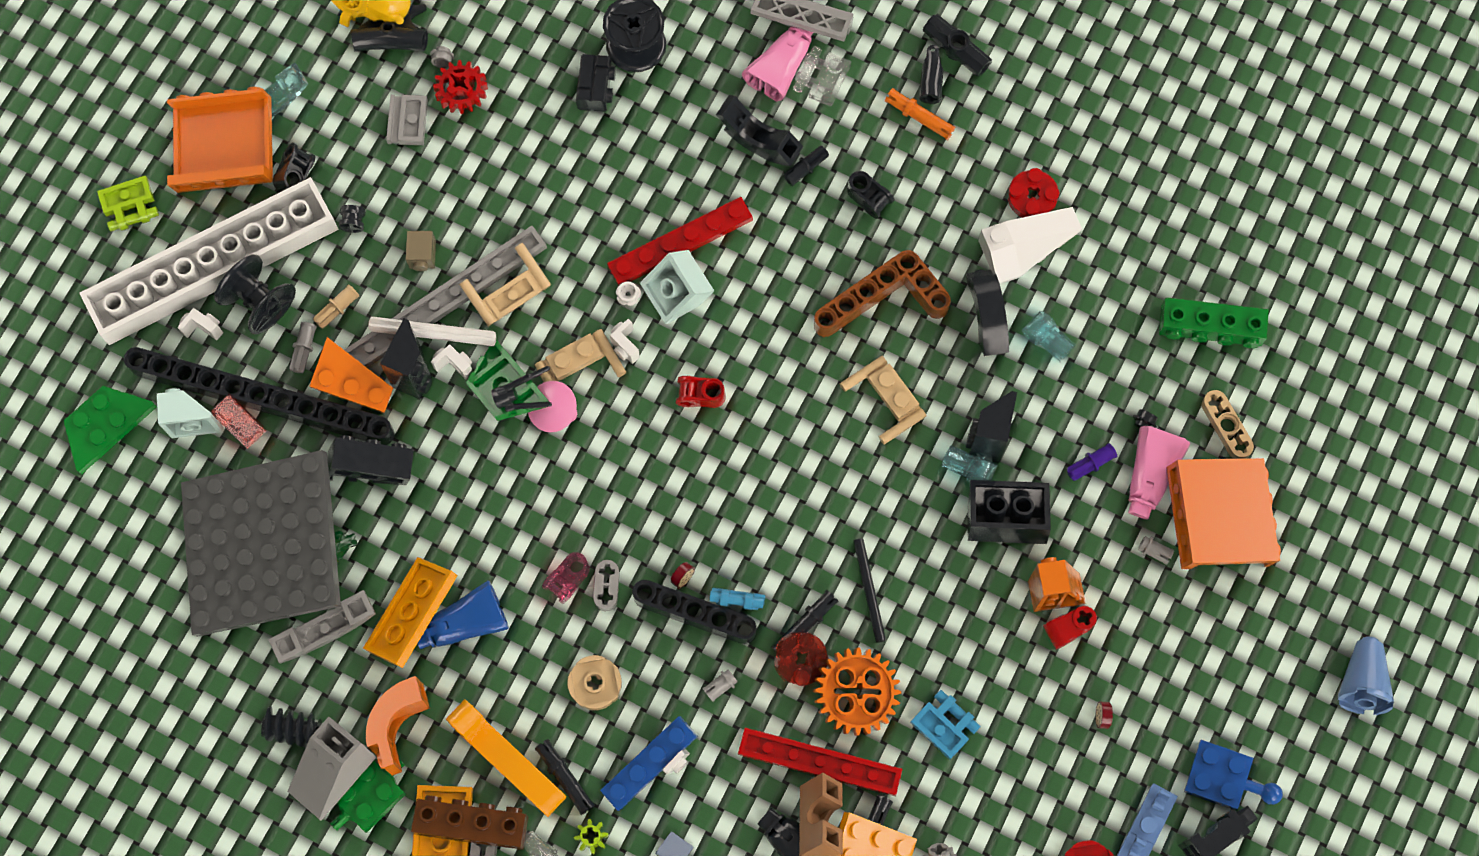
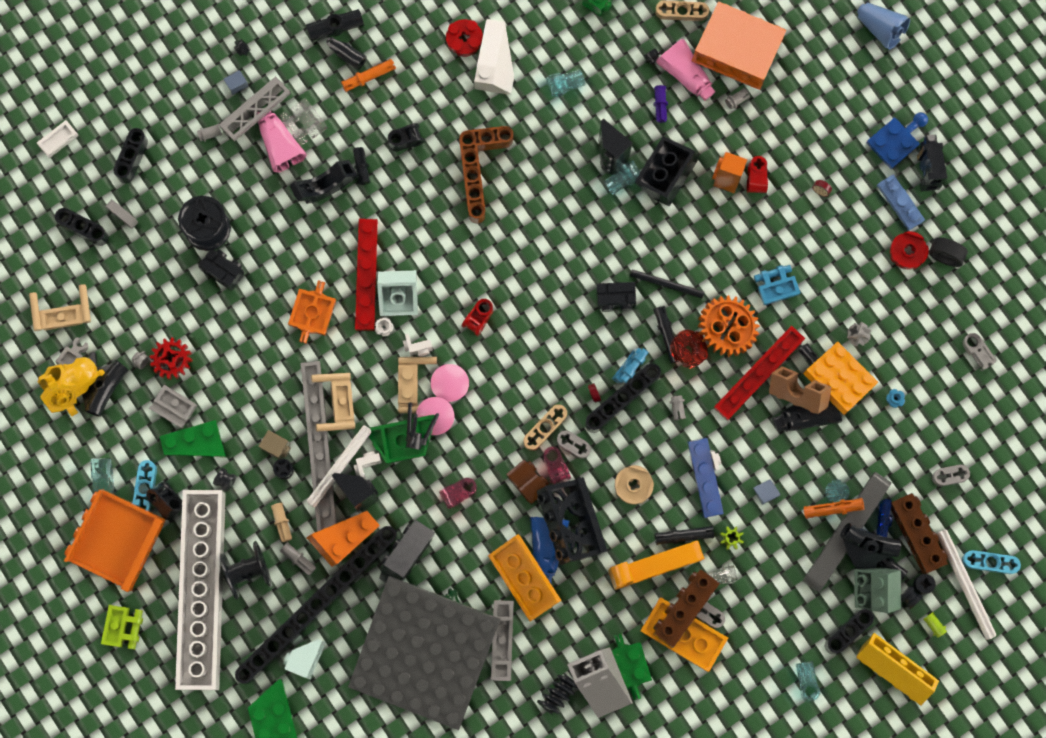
camera: 65 degrees left, 5 degrees up
white bracket [178,308,223,340] -> none
clear red plate [210,393,267,449] -> none
orange arch [366,676,430,776] -> none
tan plate [840,356,927,445] -> none
black arch [966,269,1009,356] -> none
none -> medium azure beam [132,460,157,512]
none -> green wing [159,420,227,458]
none -> black wheel [273,459,294,480]
none -> orange plate [288,280,336,344]
none -> bright pink dish [431,364,469,402]
none -> clear pink piece [439,478,477,509]
none -> reddish brown brick [506,460,549,505]
none -> tan beam [524,405,567,451]
none -> black fence [537,477,608,565]
none -> black brick [596,282,636,312]

